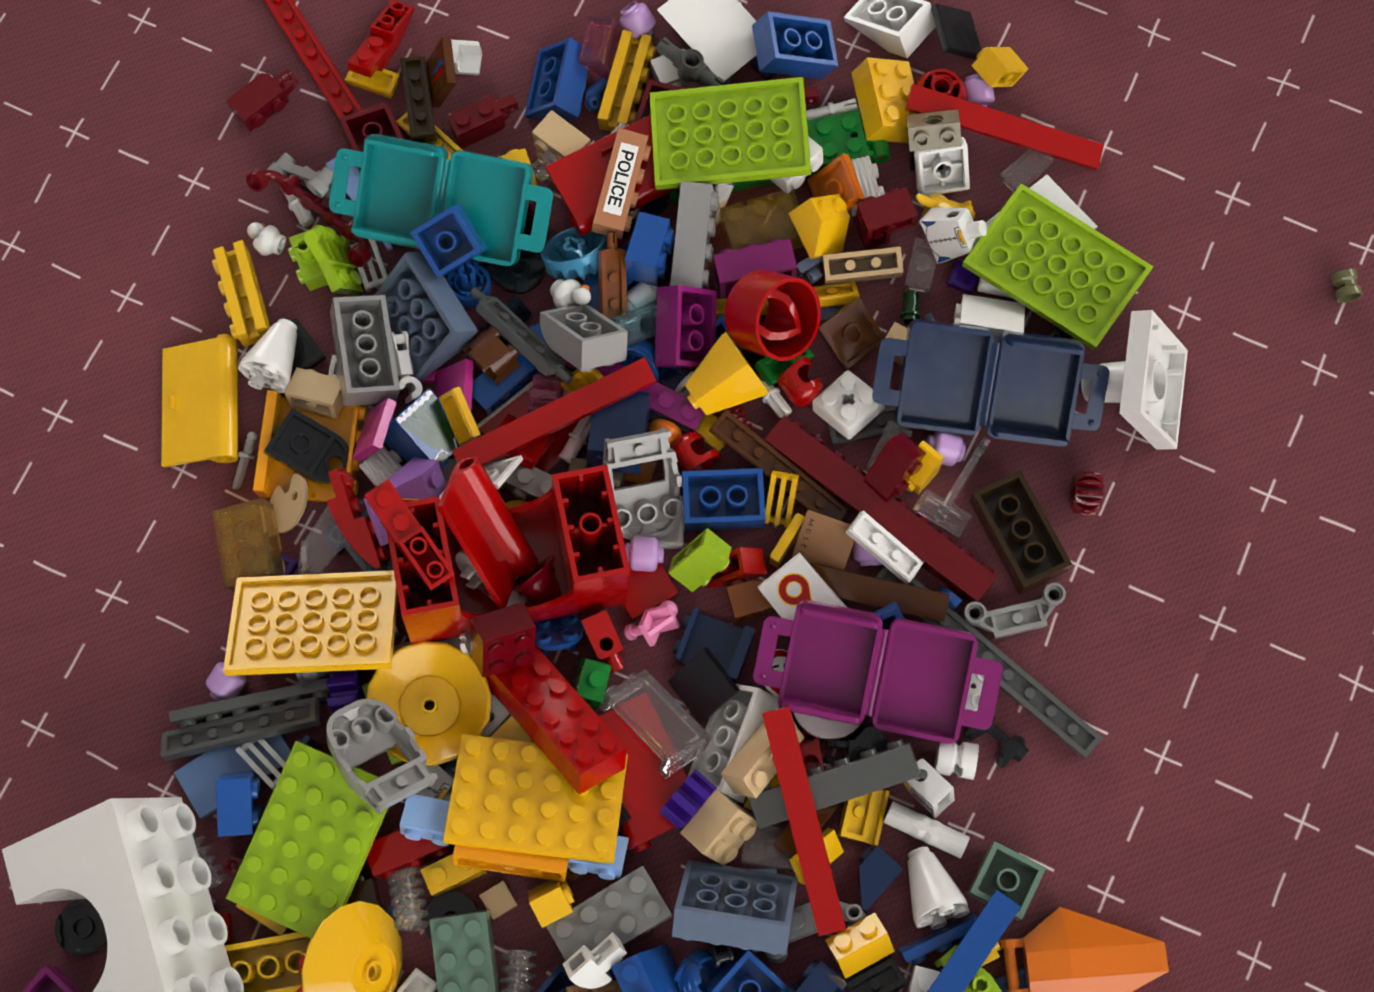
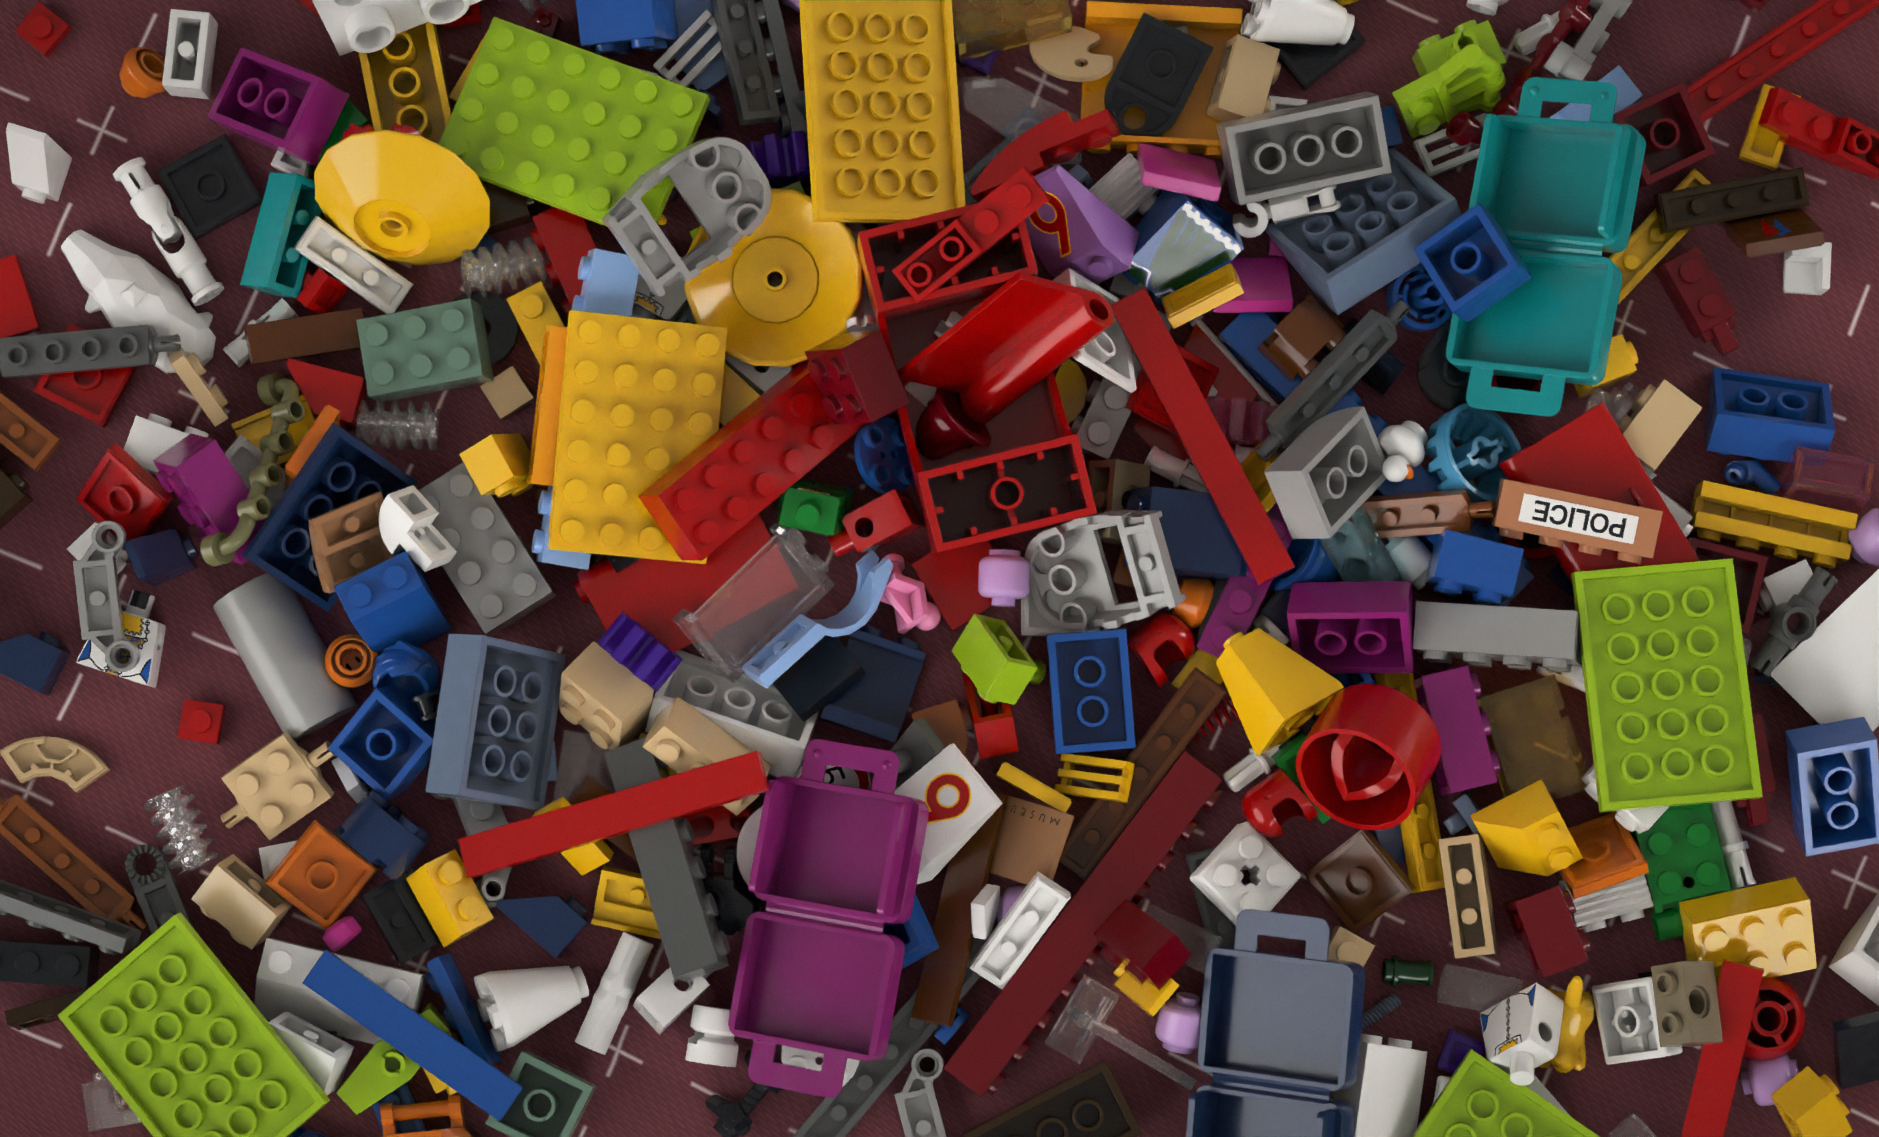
camera: 80 degrees right, 10 degrees up
none -> light blue piece [741,550,894,688]
none -> dark grey tile [890,718,945,790]
none -> white tile [971,884,1000,940]

